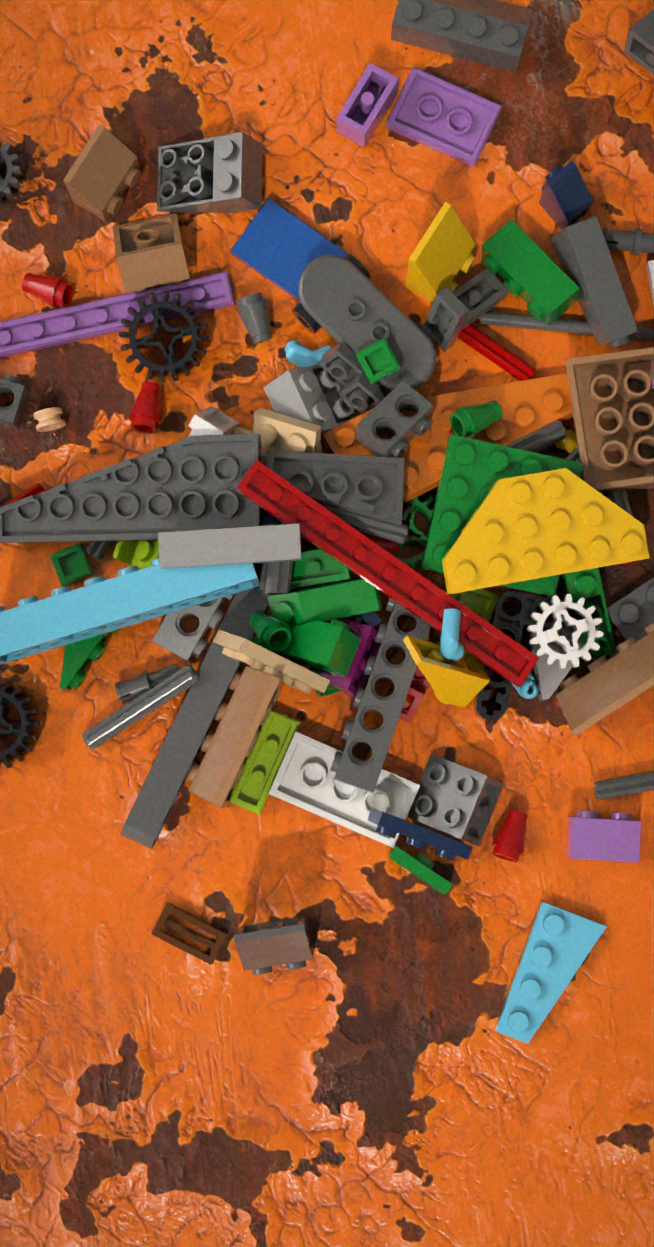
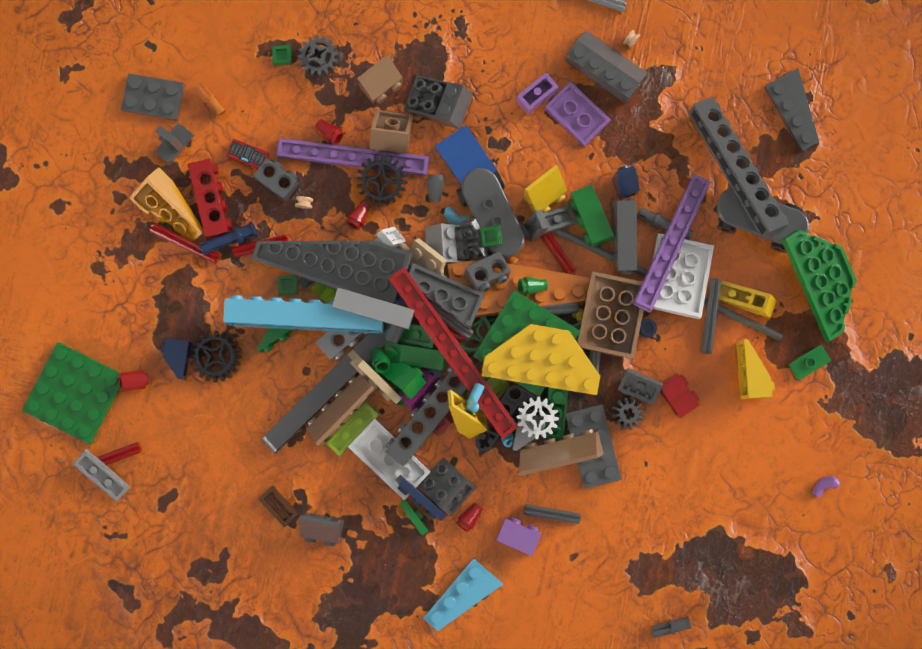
camera: 15 degrees right, 0 degrees up
dark grey axle [82,665,199,749] -> none
dark grey axle [115,665,180,704] -> none

